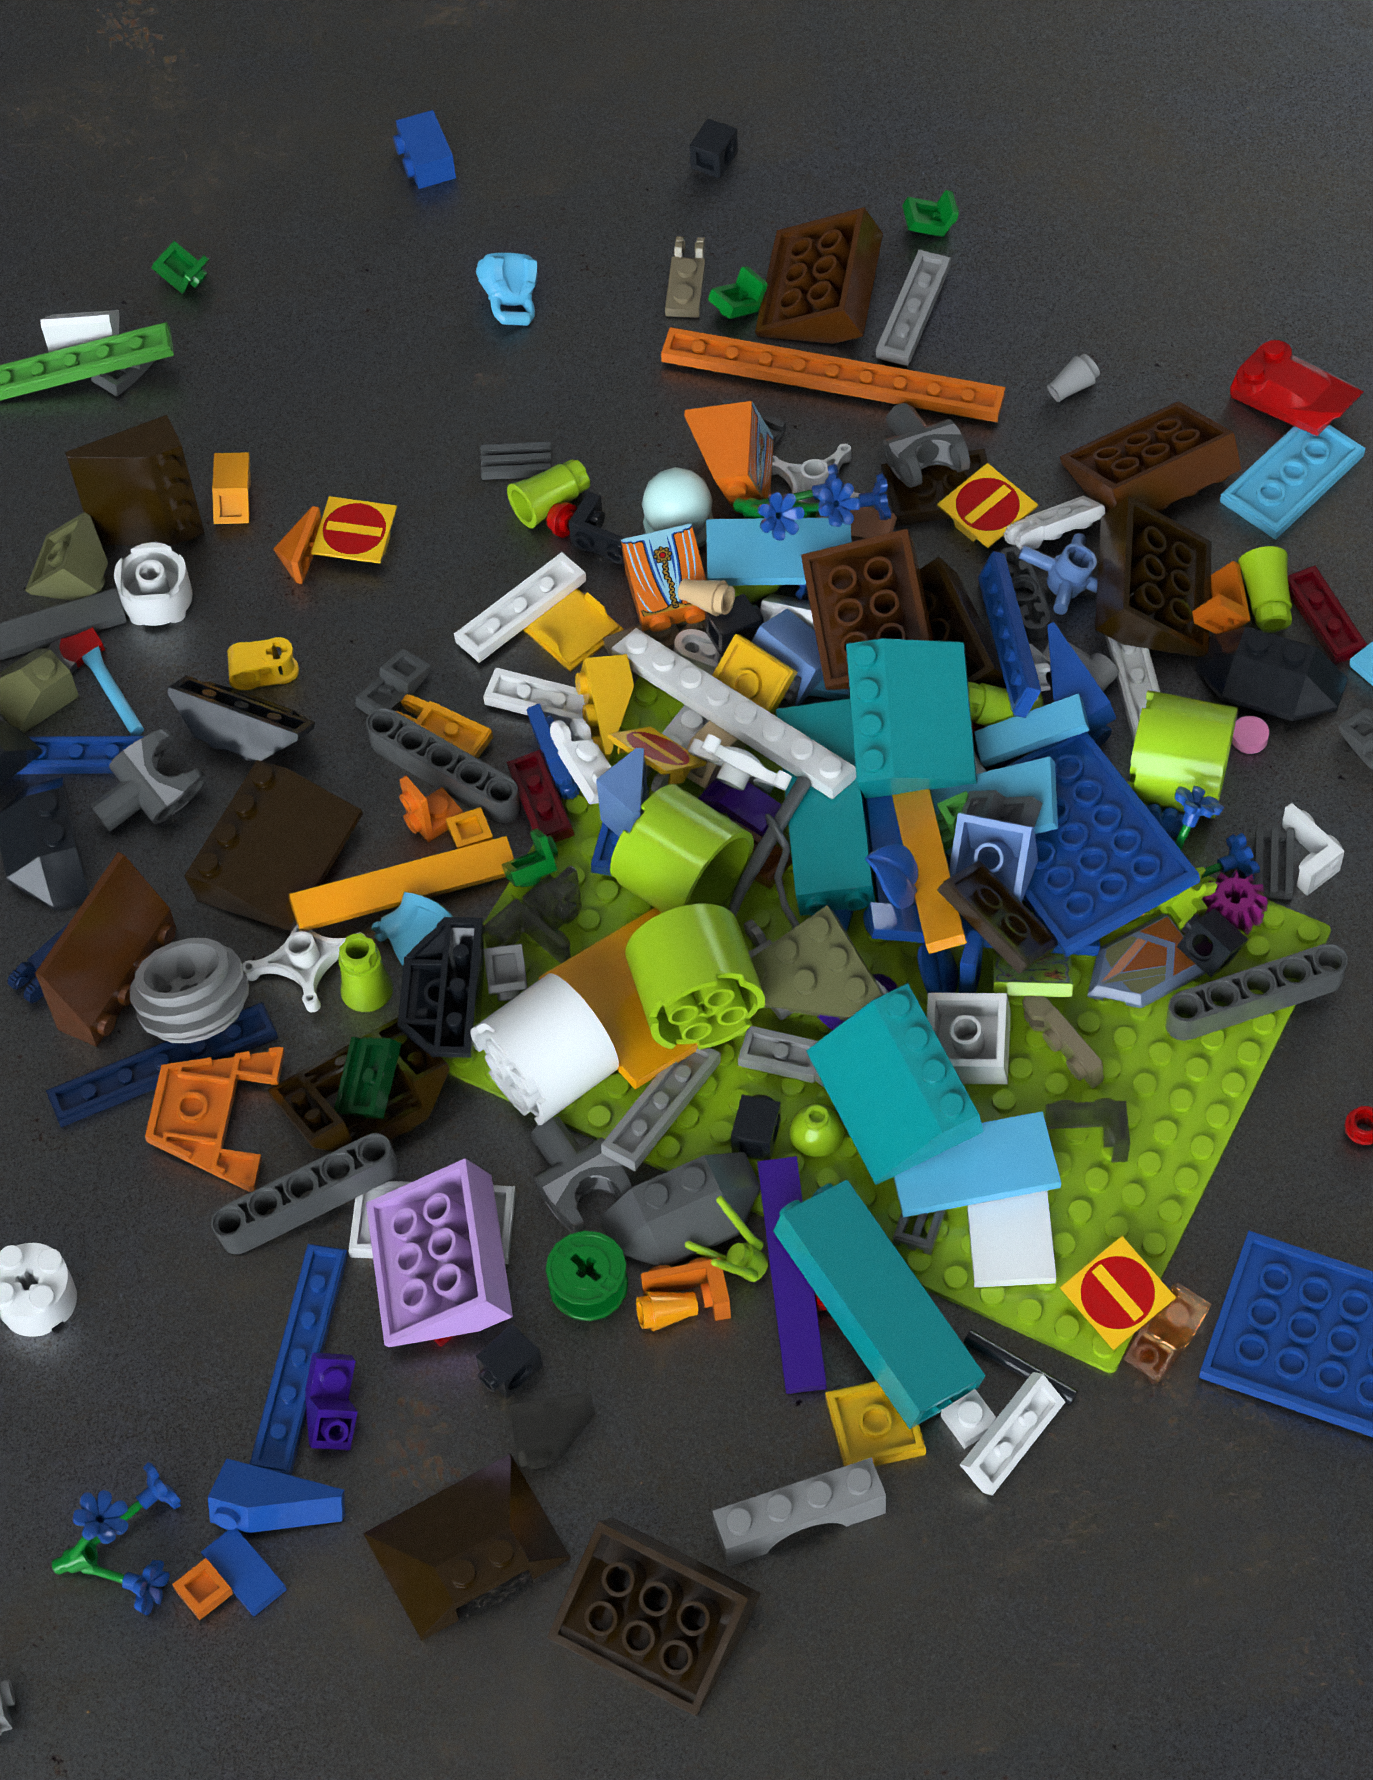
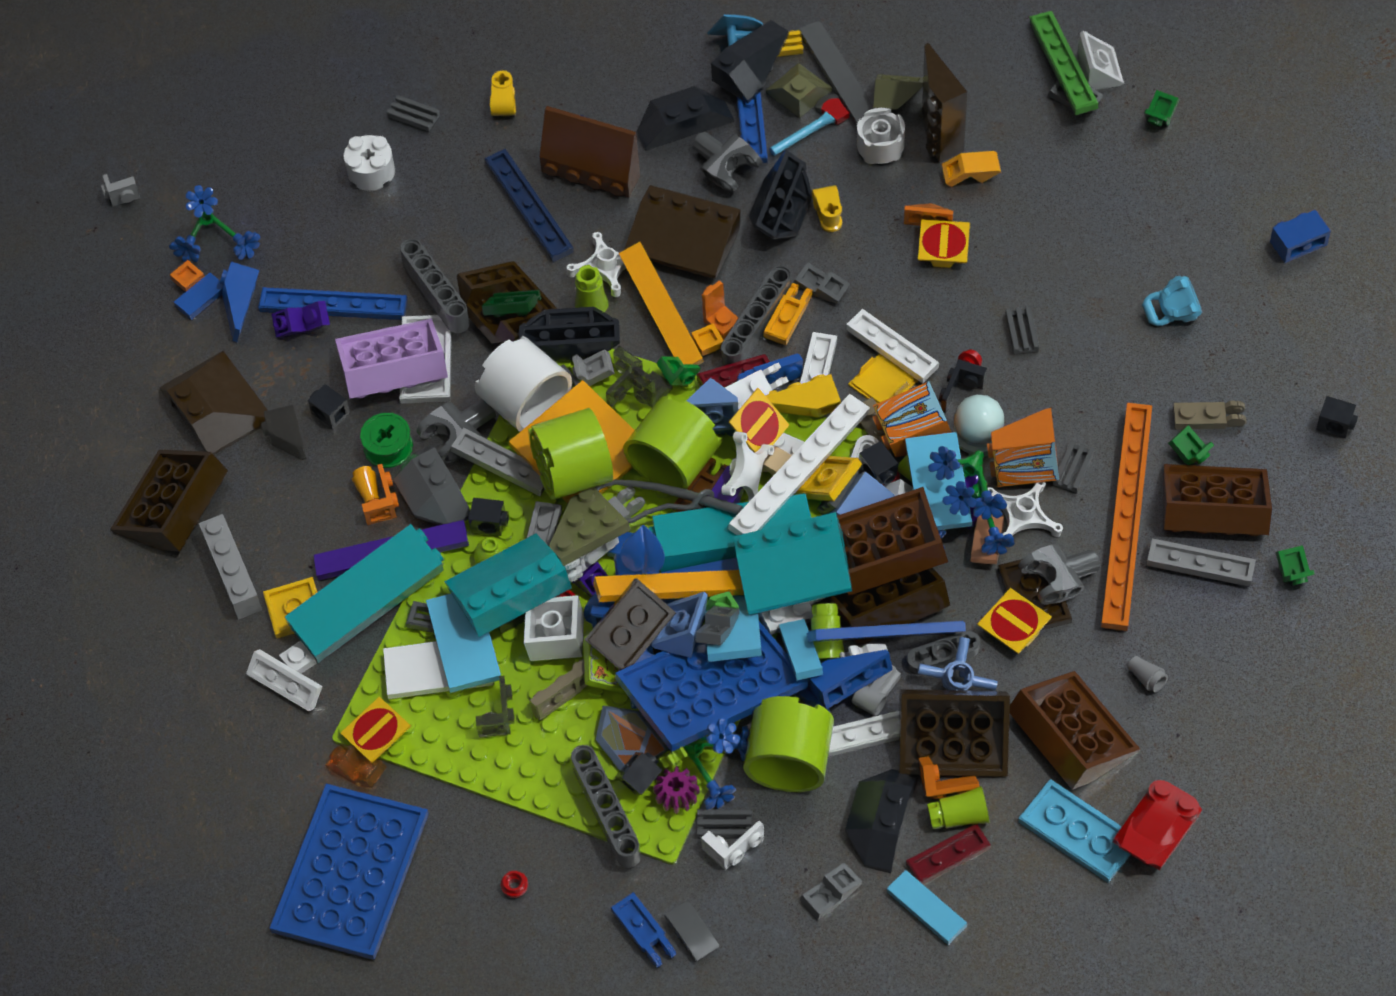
camera: 85 degrees right, 0 degrees up
light grey wheel [130,938,249,1043] -> none
orange wing [145,1047,285,1192] -> none
medium azure arm [371,892,453,966] -> none
lime plant [507,459,591,528] -> none
tan cone [678,578,735,616] -> none
lime plant [685,1196,769,1282] -> none
black bar [964,1329,1079,1405] -> none
white hinge [1003,495,1105,550] -> none
bright pink tile [1232,716,1269,754] -> none

